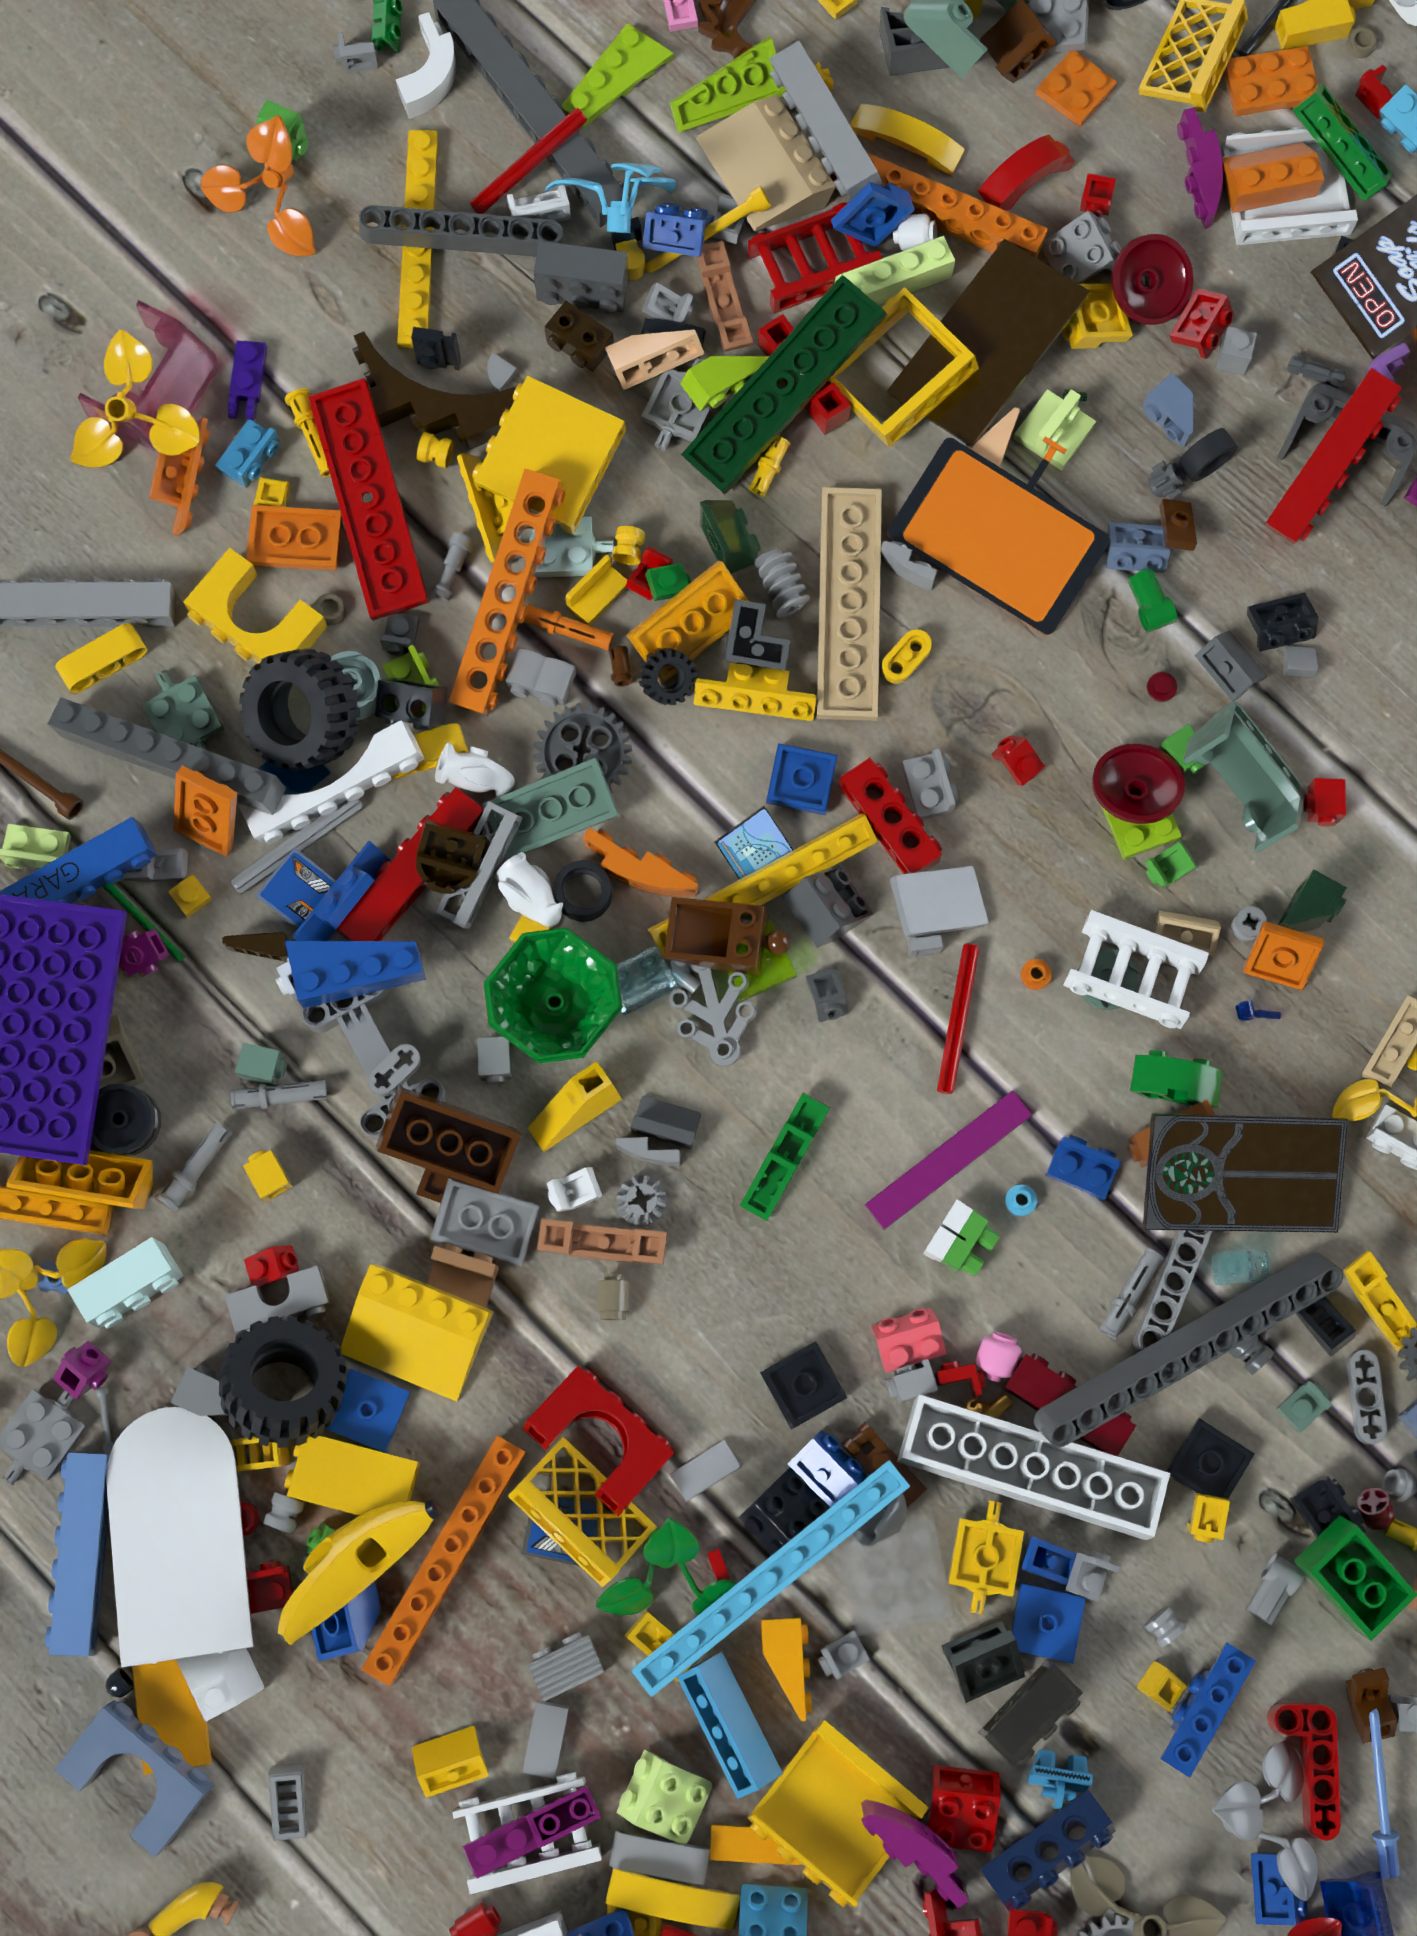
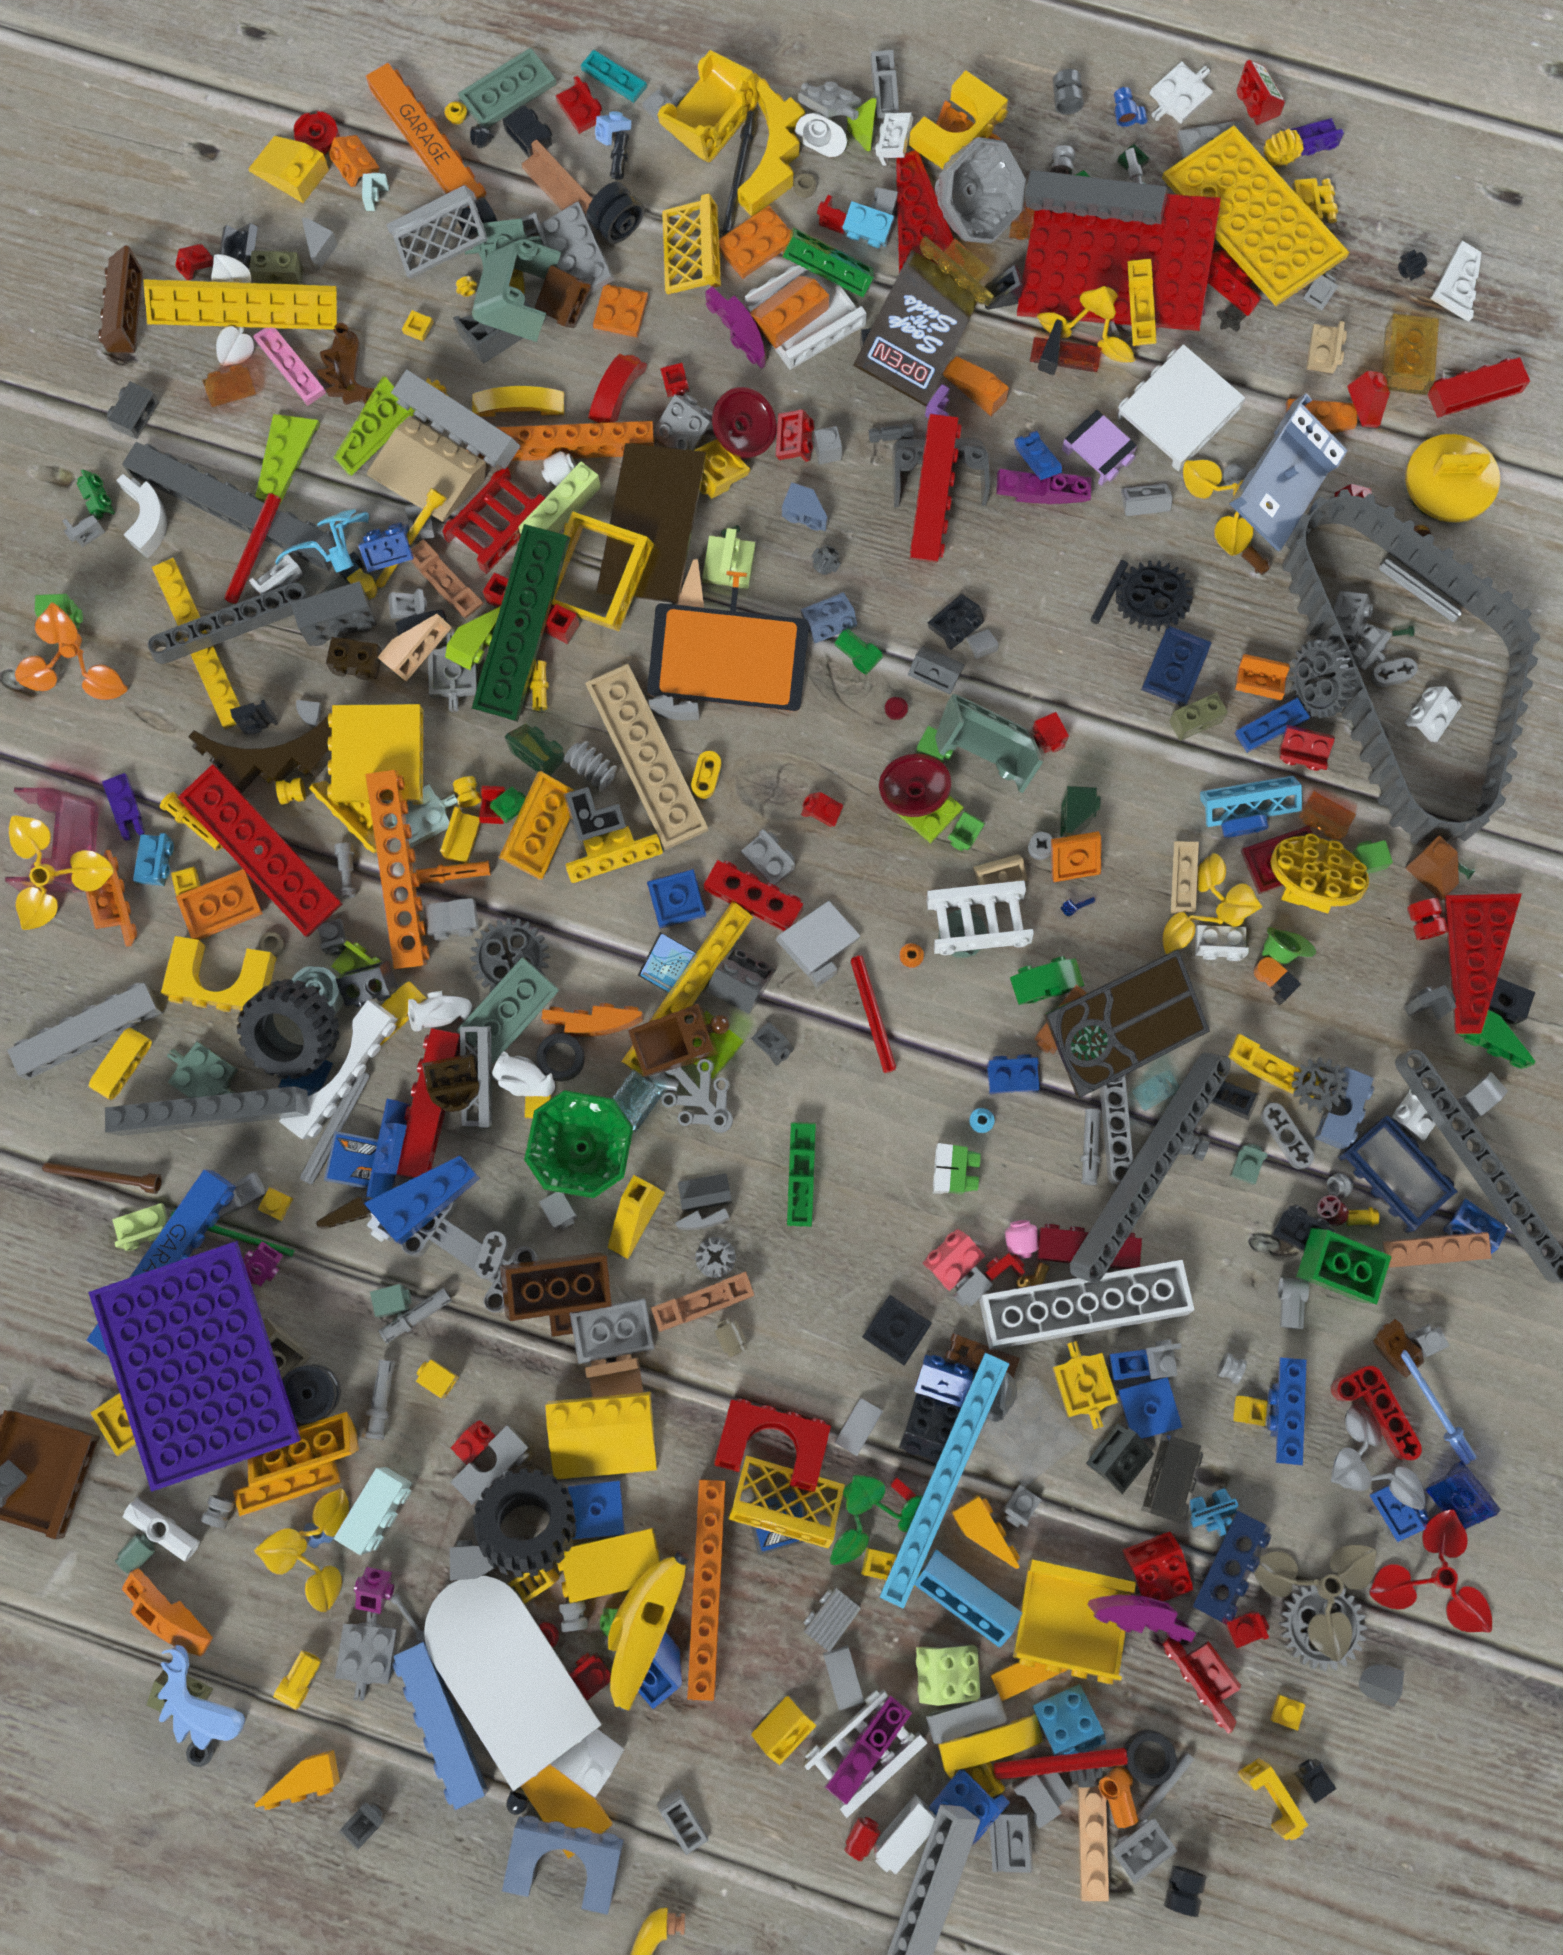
camera: 25 degrees left, 0 degrees up
orange plate [173,765,237,857] -> none
white bracket [547,1167,603,1212] -> none
reddish brown pin [609,646,635,687] -> none
black tyre [638,648,698,705] -> none
blue plate [831,182,915,247] -> none
magenta tile [864,1090,1032,1230] -> none
reddish brown plate [1159,499,1197,551] -> none
black plate [1165,1418,1255,1499] -> none
black tyre [1178,428,1238,482] -> none
yellow bracket [1186,1493,1230,1543] -> none

